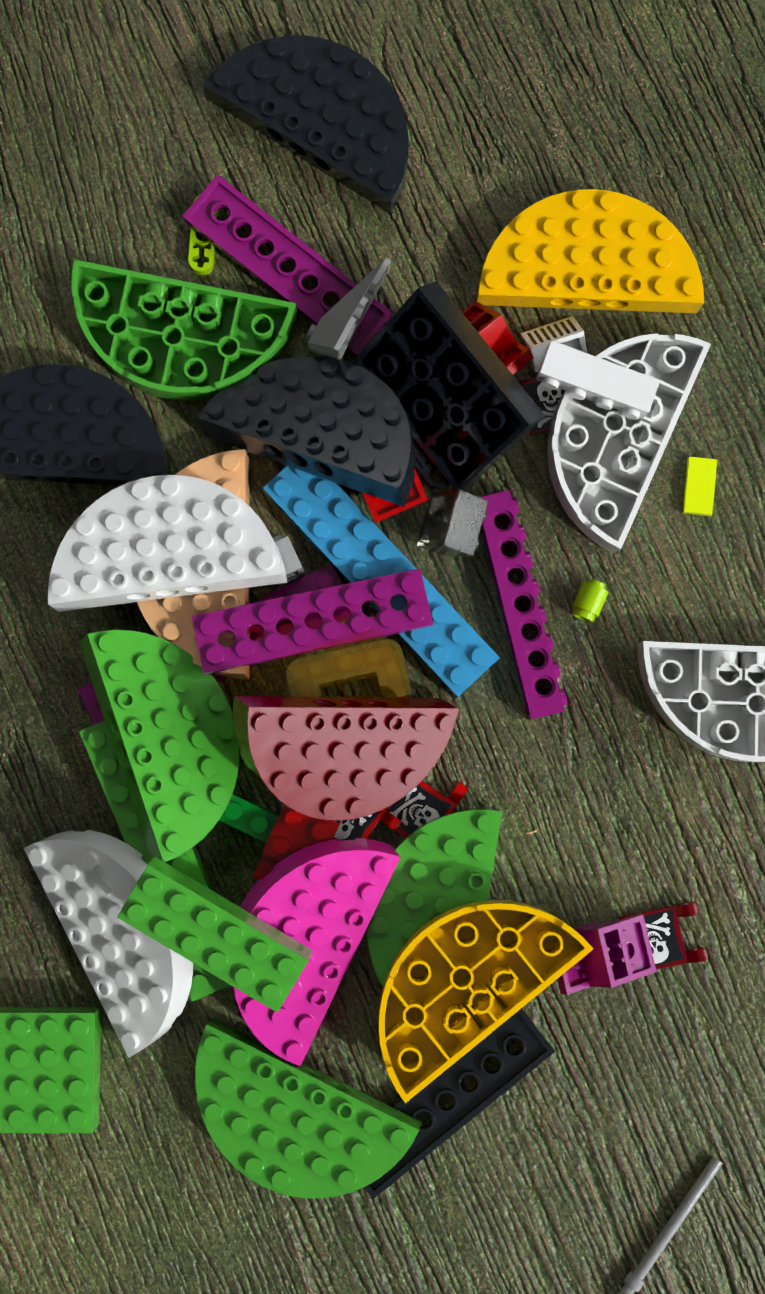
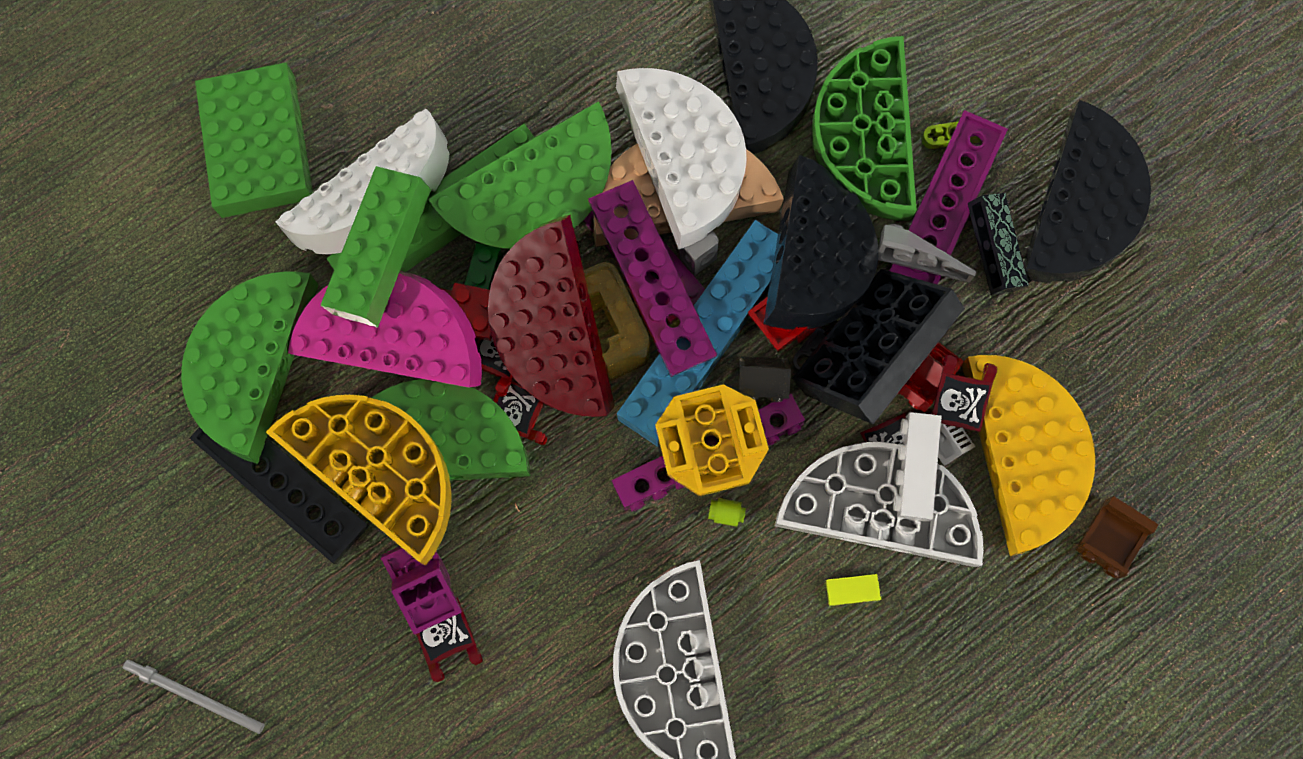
camera: 85 degrees right, 10 degrees down
none -> yellow piece [655,384,769,496]
none -> flag [931,355,998,432]
none -> black brick [967,193,1029,295]
none -> reddish brown panel [1075,496,1159,579]

